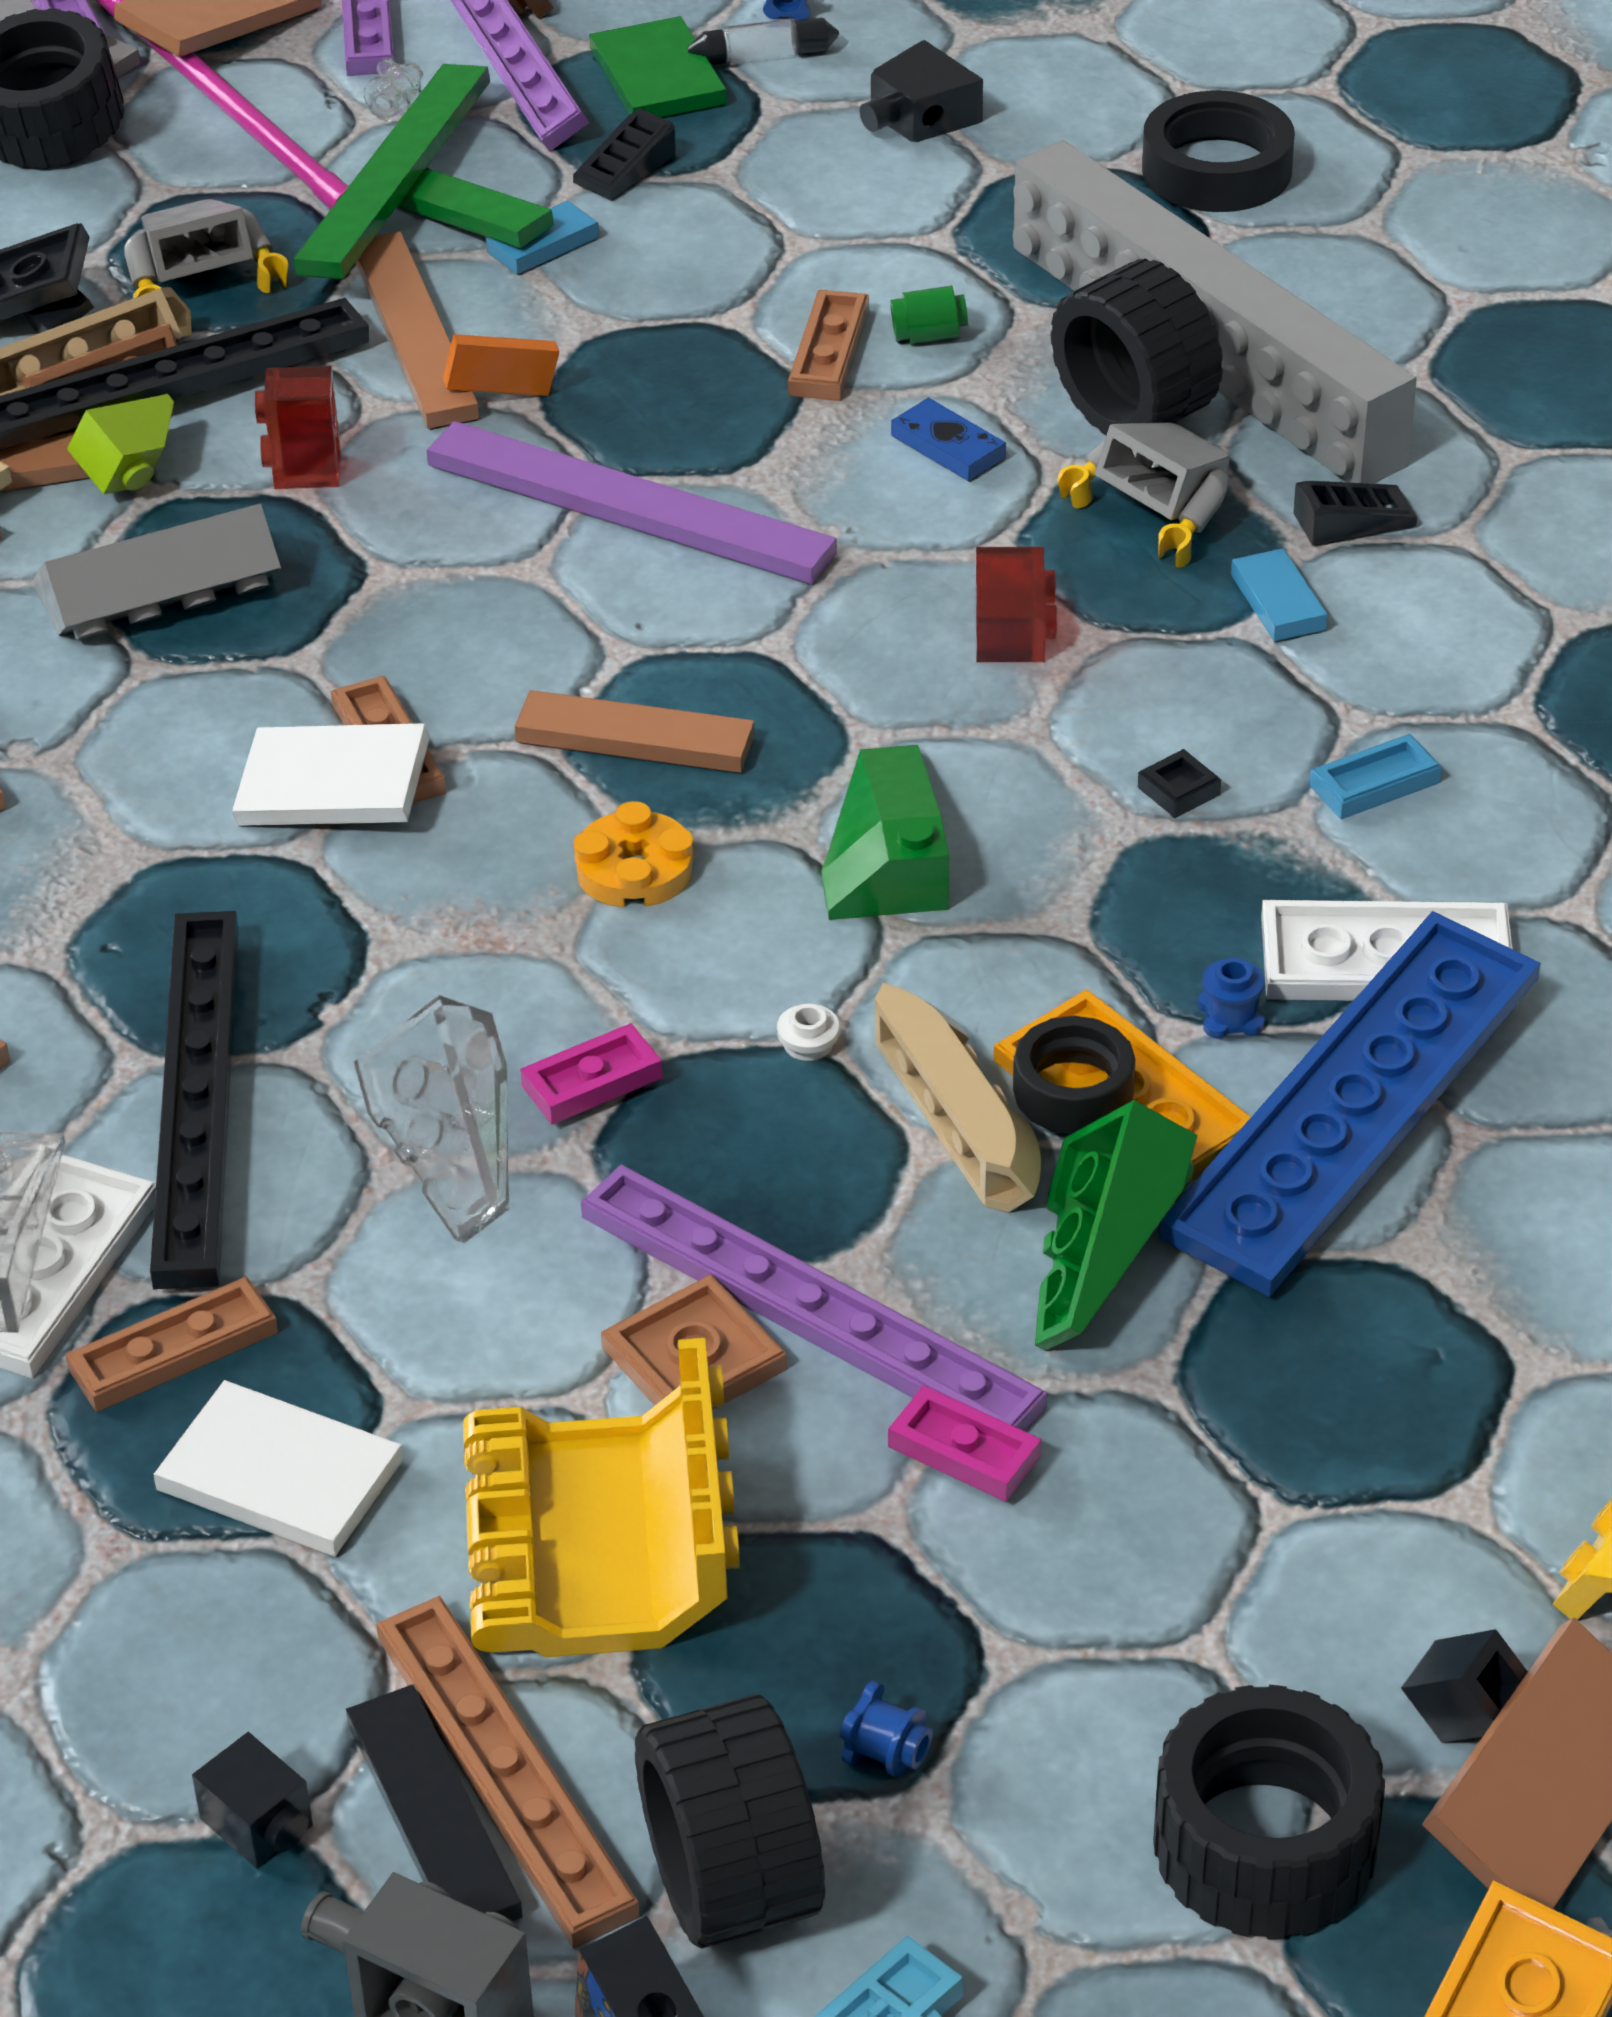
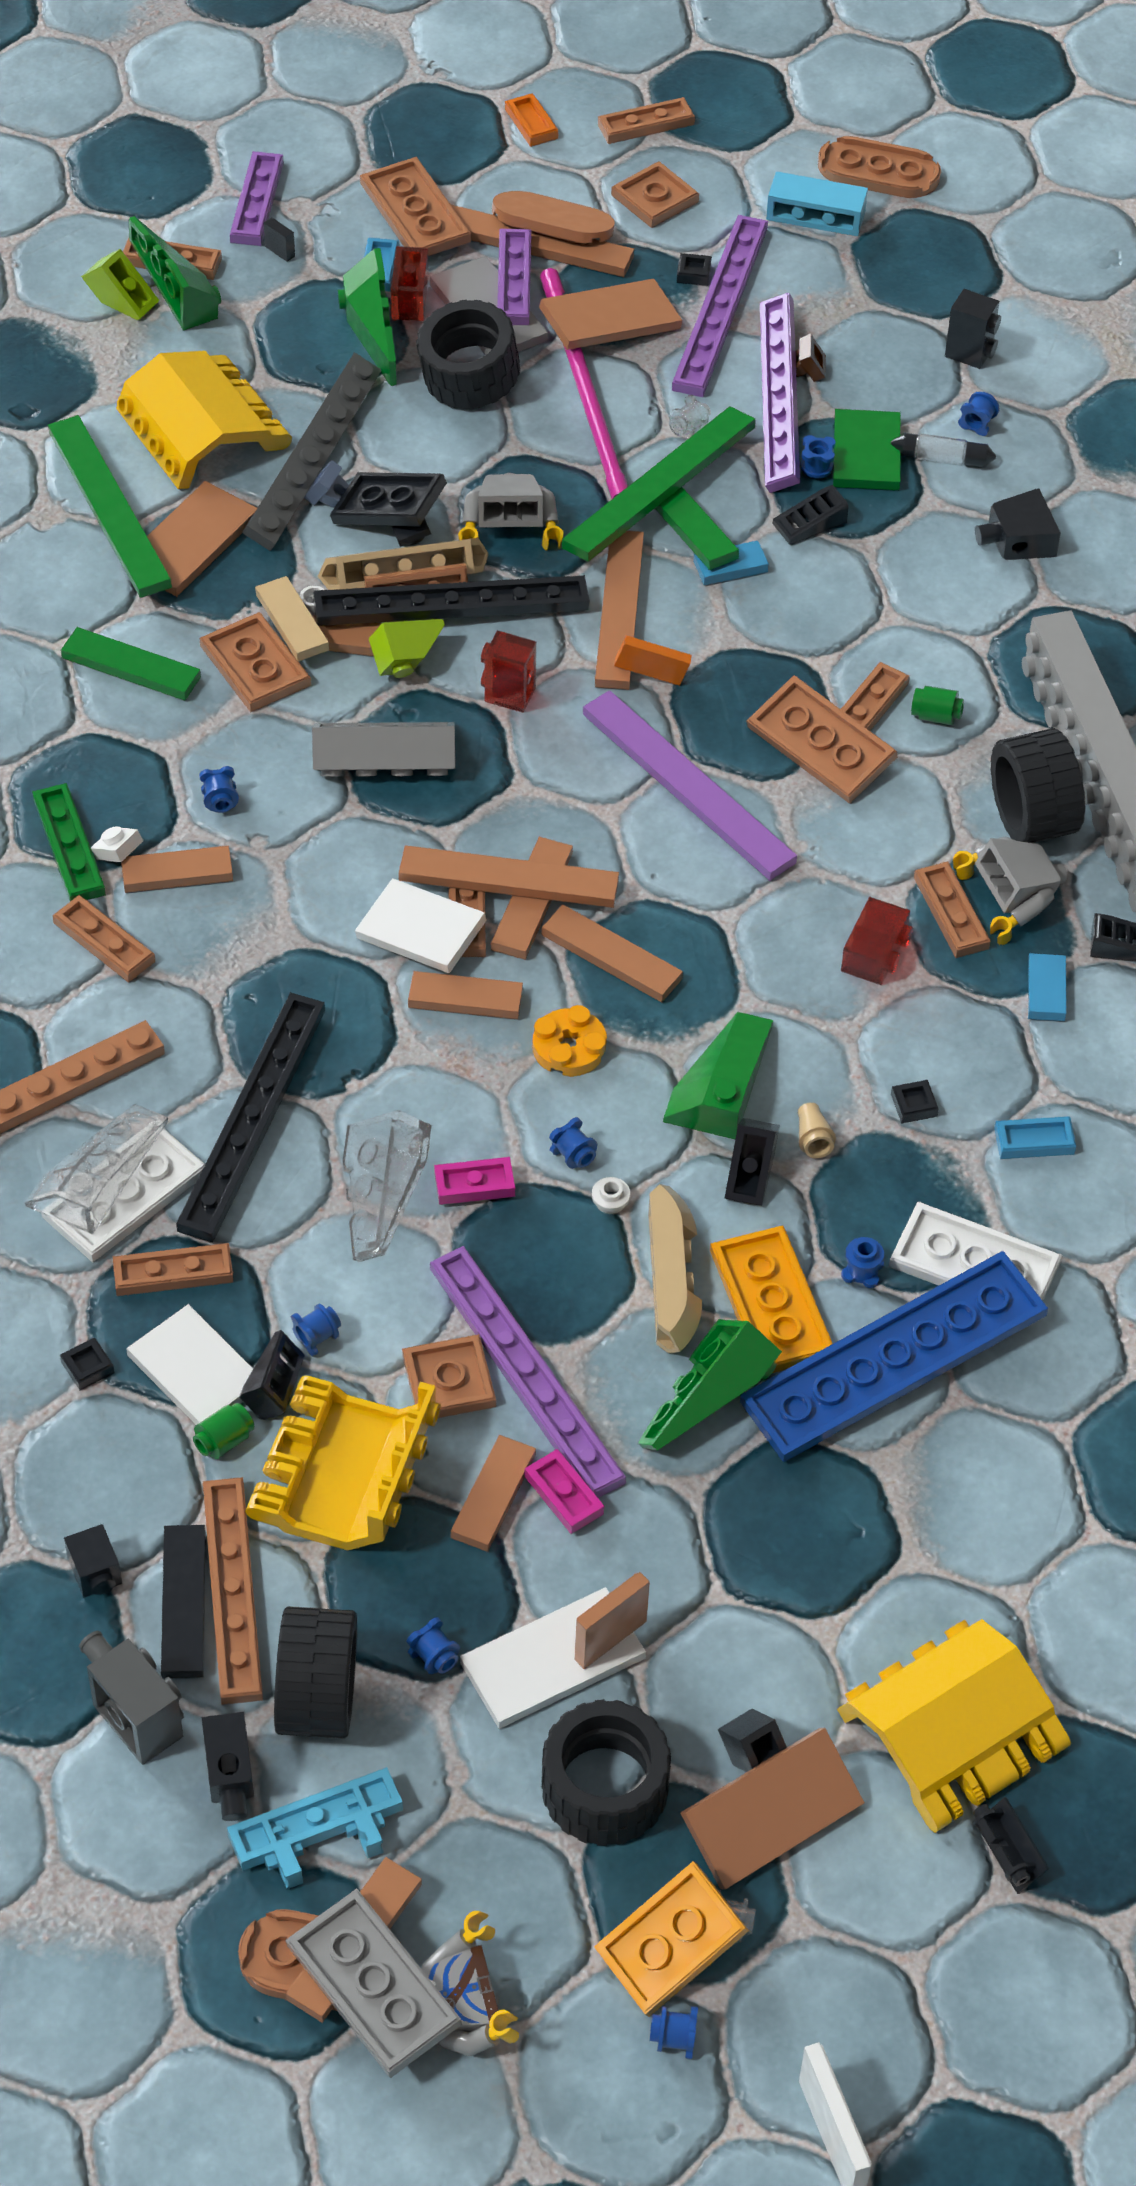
camera: 20 degrees right, 10 degrees up
blue tile [891,397,1006,481] -> none
black tyre [1013,1016,1136,1134] -> none
none -> black tile [60,1337,115,1391]
none -> green brick [193,1403,255,1459]
none -> black slope [239,1330,305,1420]
none -> blue brick [290,1303,341,1357]
none -> nougat tile [399,845,619,908]
none -> nougat tile [408,971,523,1019]
none -> nougat tile [451,1435,536,1552]
none -> white tile [460,1587,646,1729]
none -> nougat tile [491,836,573,960]
none -> blue brick [549,1117,598,1169]
none -> nougat tile [574,1572,650,1669]
none -> black slope [724,1118,780,1206]
none -> nougat tile [747,675,898,804]
none -> tan cone [797,1103,836,1158]
none -> blue brick [800,435,836,478]
none -> nougat tile [914,861,991,958]

